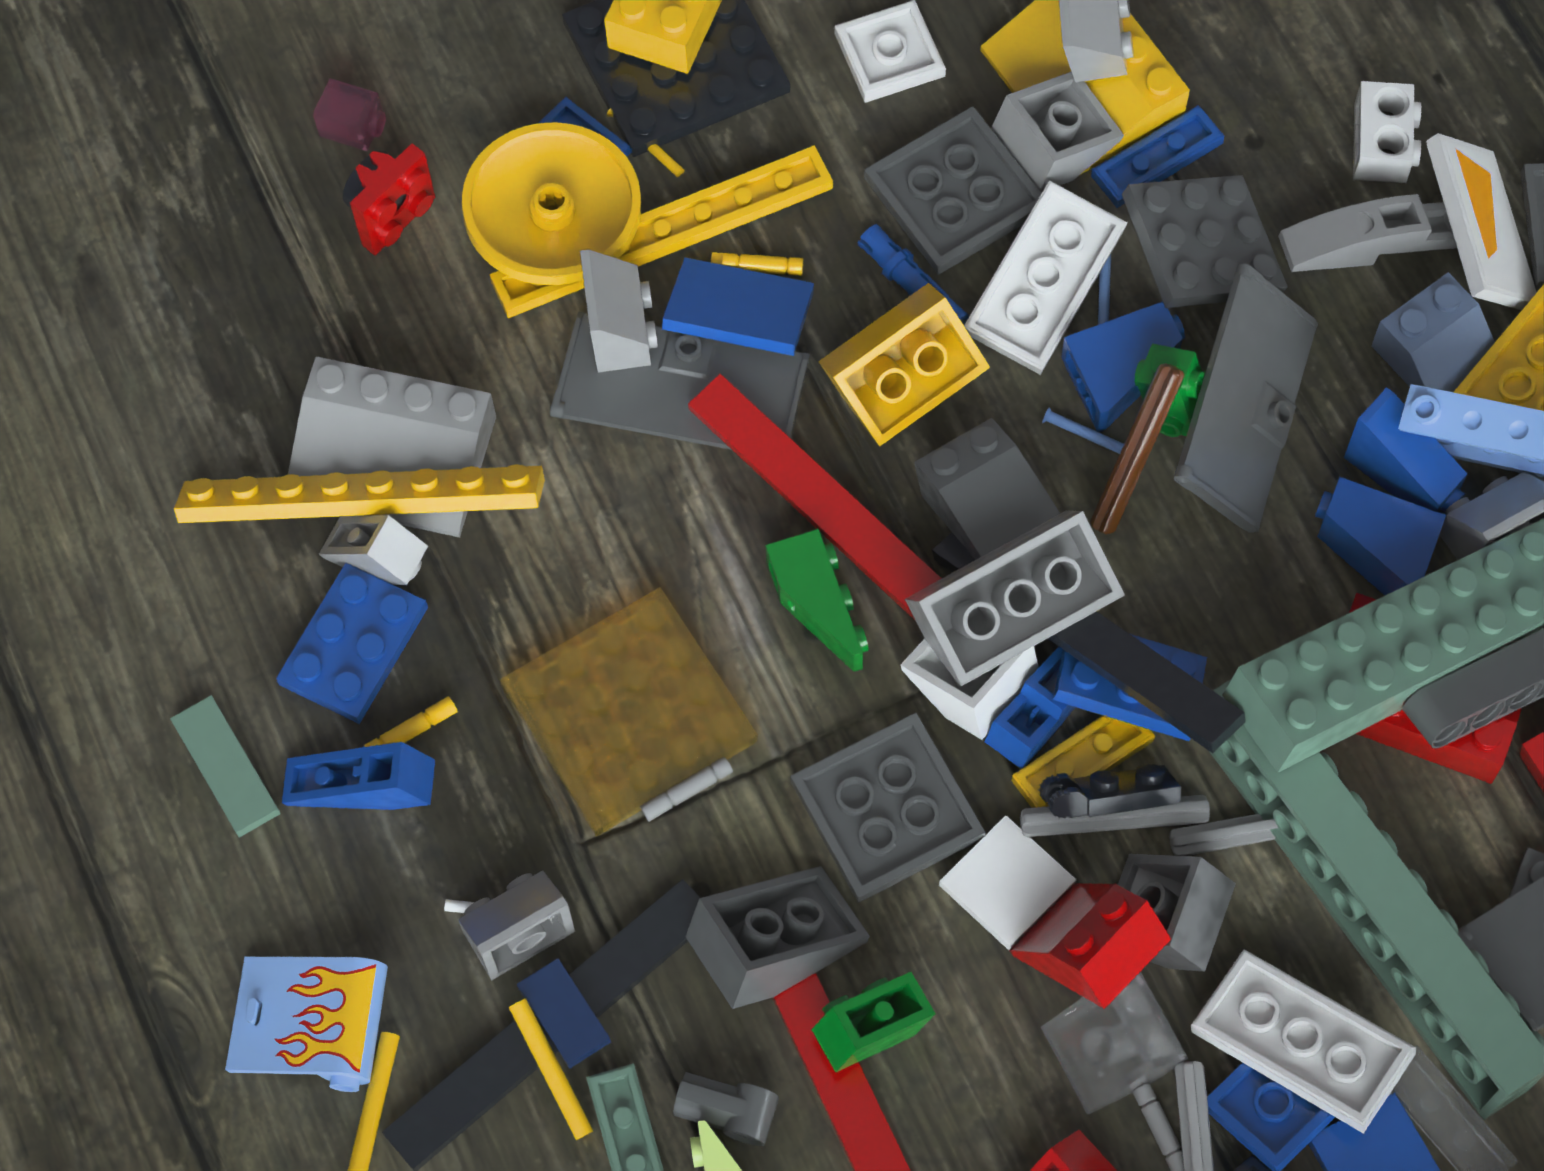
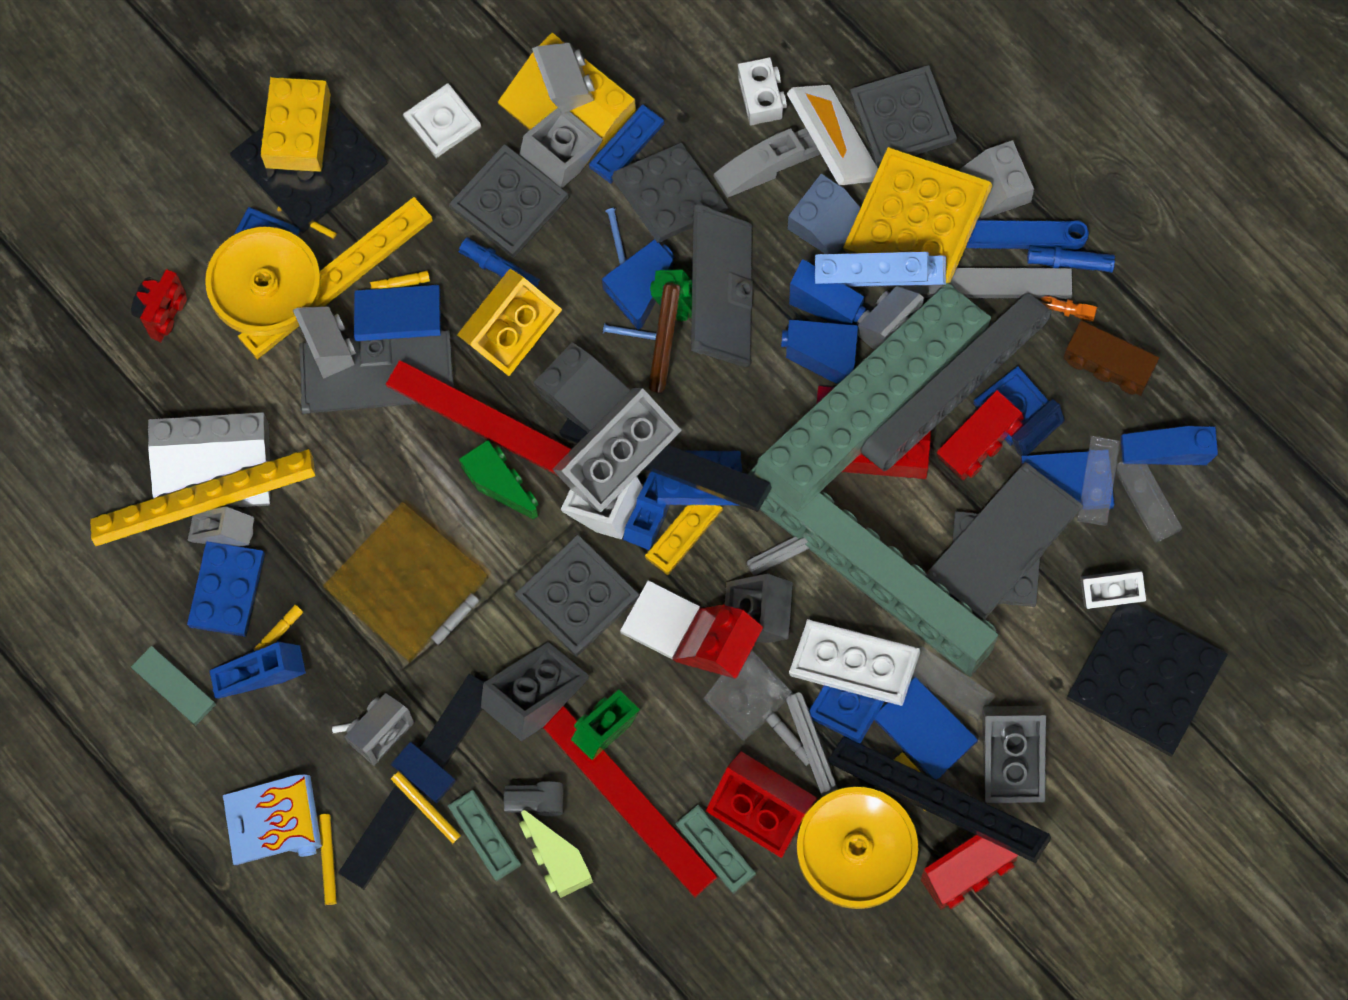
camera: 15 degrees left, 5 degrees up
clear pink brick [313,78,386,151] -> none
white tile [964,180,1128,375] -> none
light grey axle [1020,795,1210,837] -> none
black hinge [1038,764,1181,819] -> none

